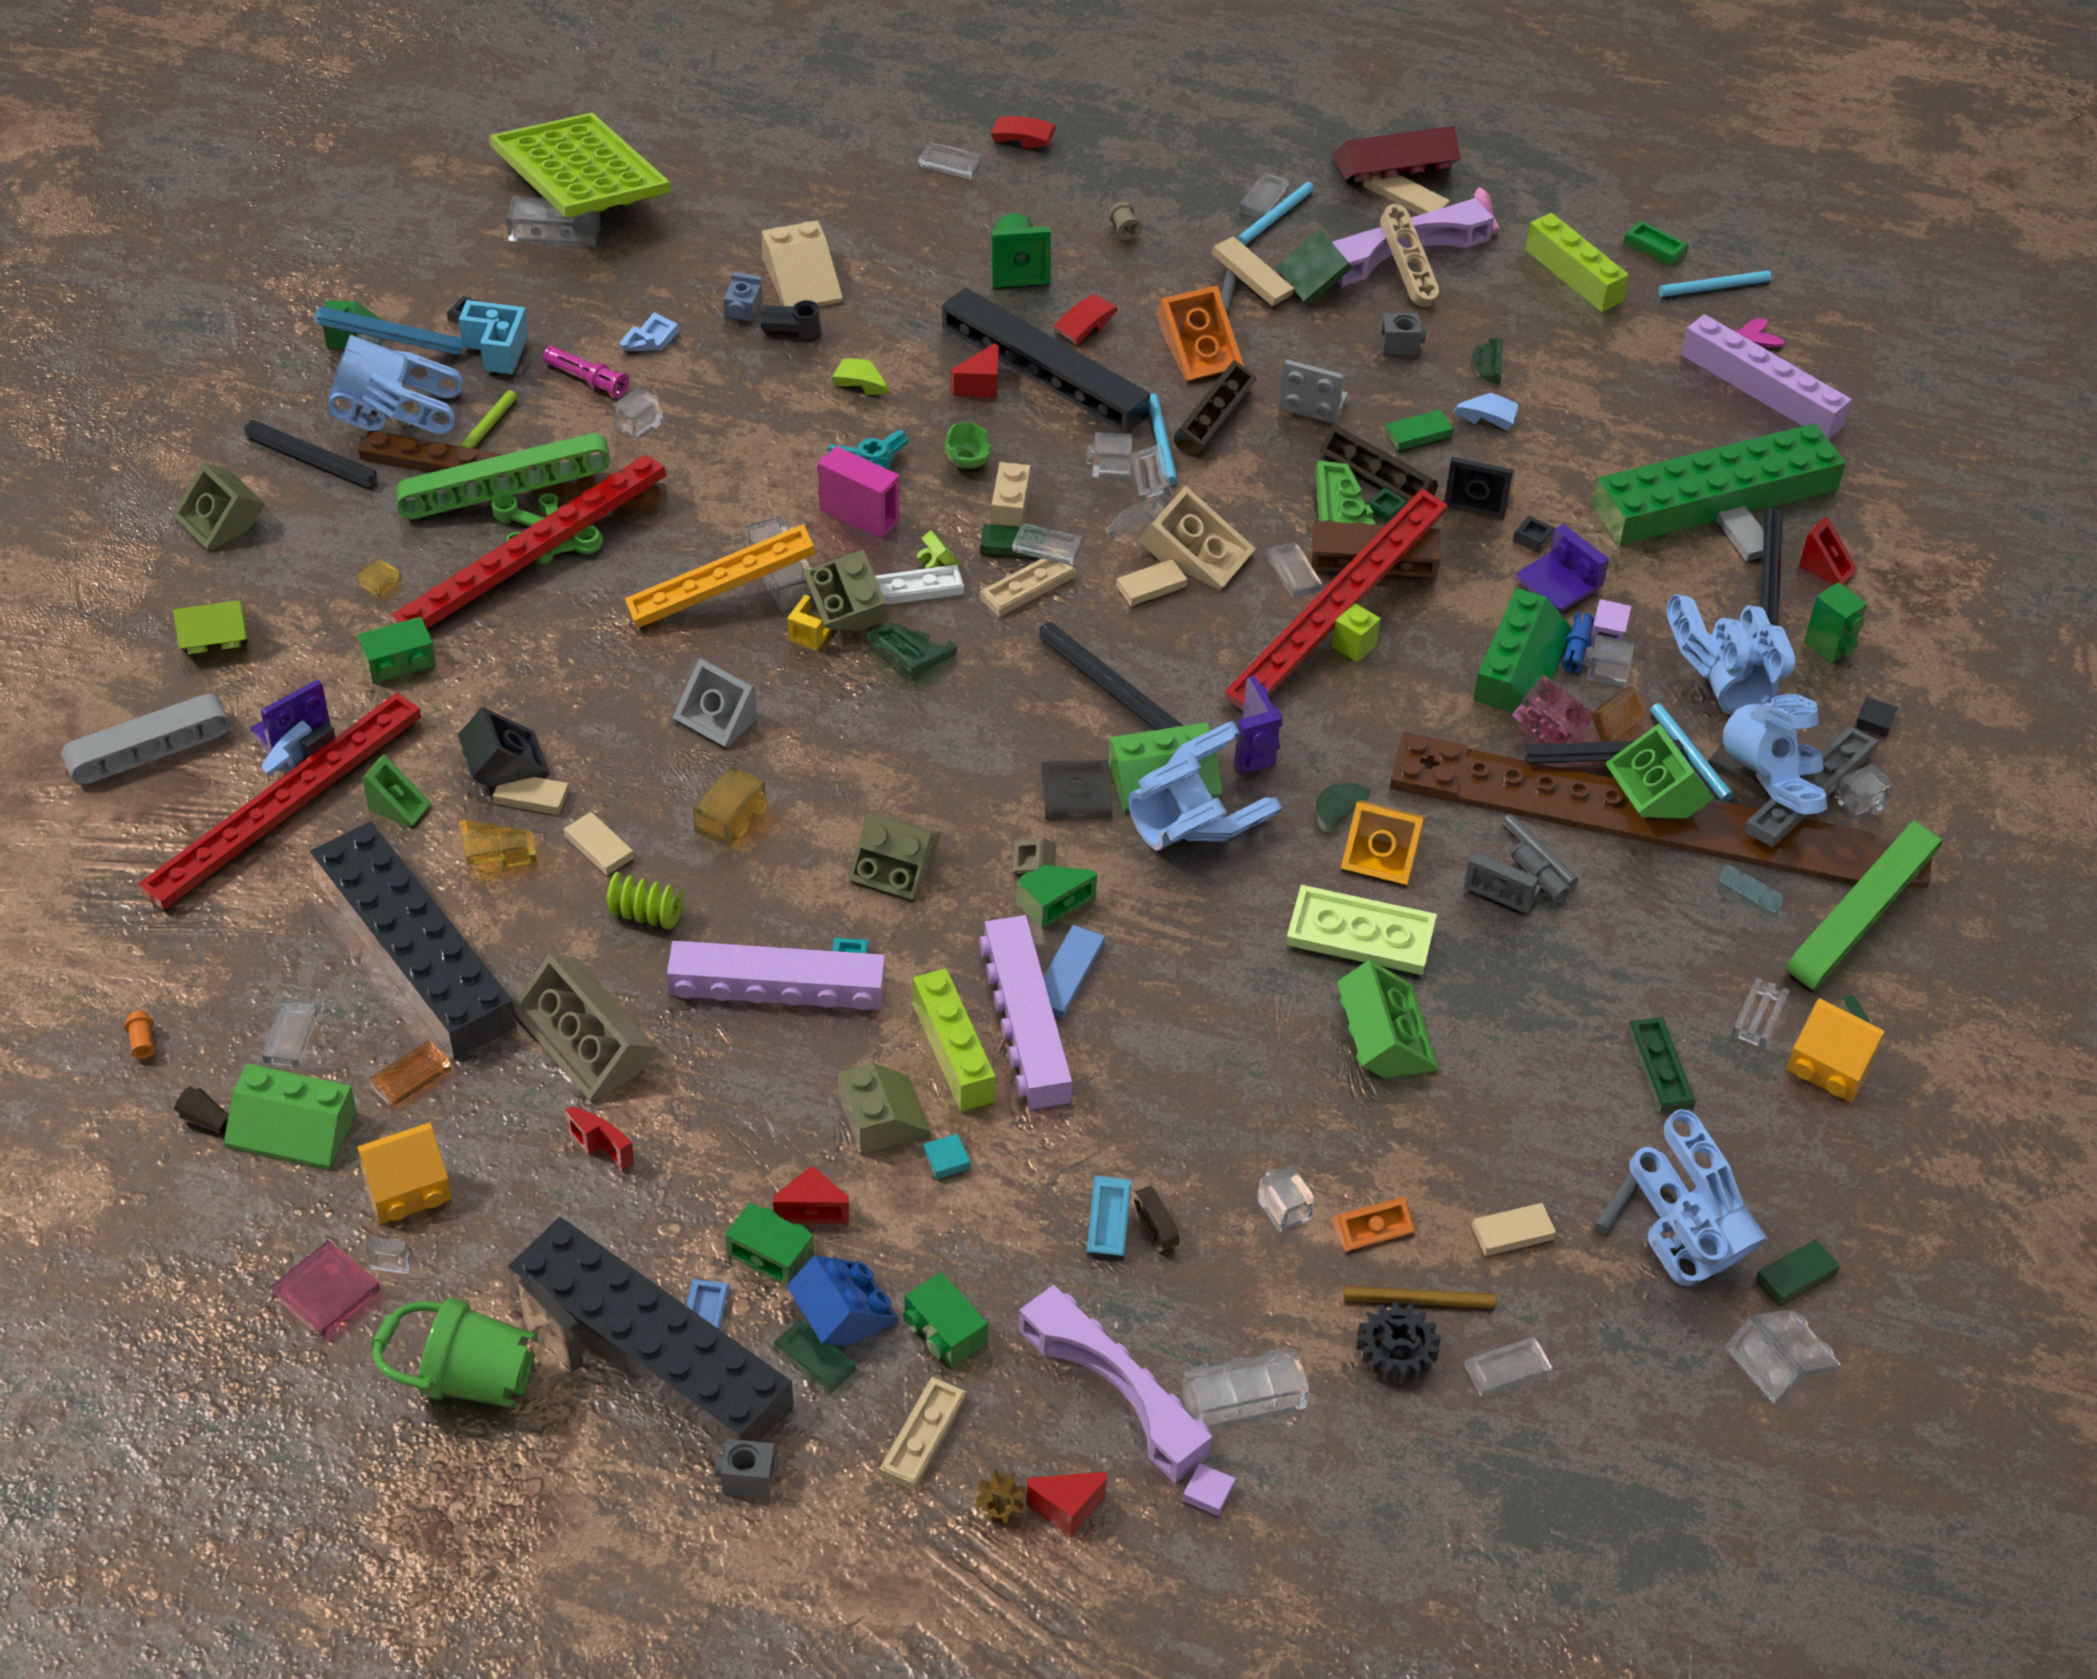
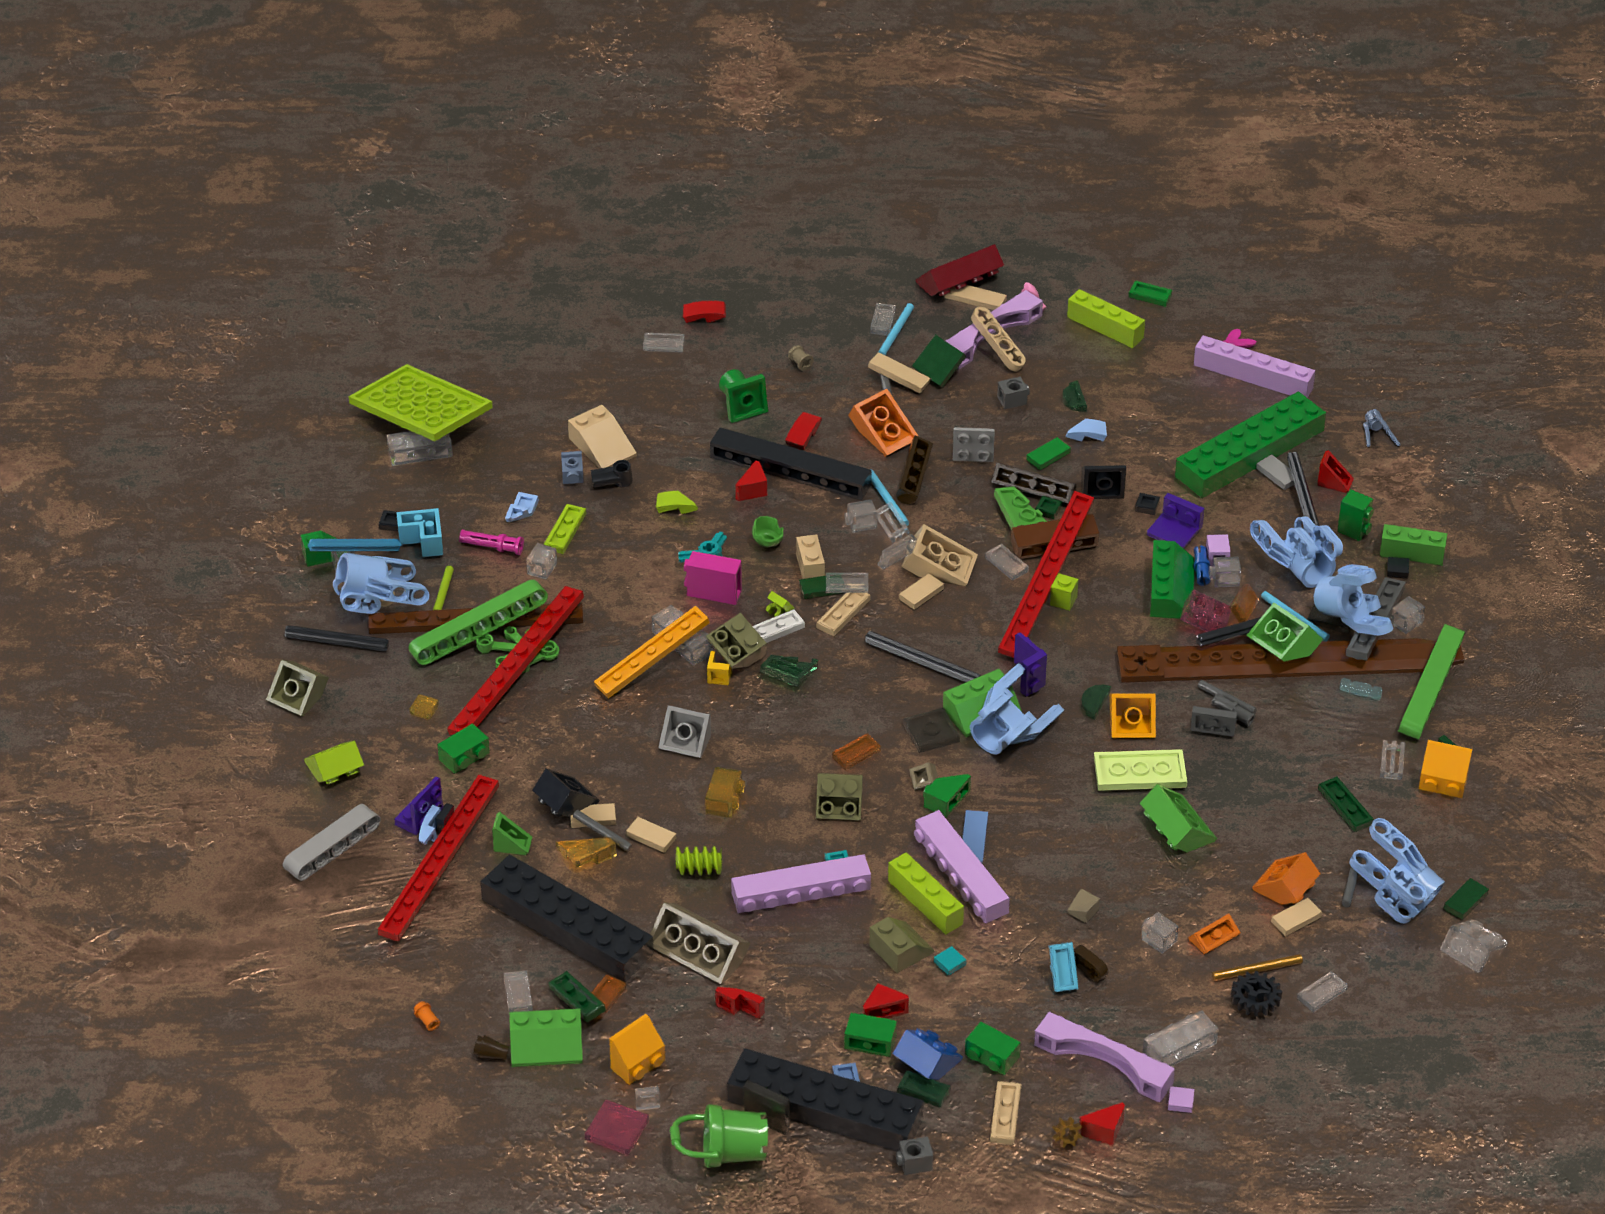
camera: 15 degrees left, 5 degrees down
medium azure bar [1658,270,1771,297] -> none
none -> lime tile [544,504,586,554]
none -> dark green tile [548,971,606,1022]
none -> dark grey bar [573,810,633,852]
none -> clear orange tile [832,733,881,770]
none -> dark tan slope [1067,889,1100,923]
none -> orange slope [1252,852,1321,905]
none -> sand blue plant [1363,409,1400,447]
none -> bright green slope [1380,524,1447,566]

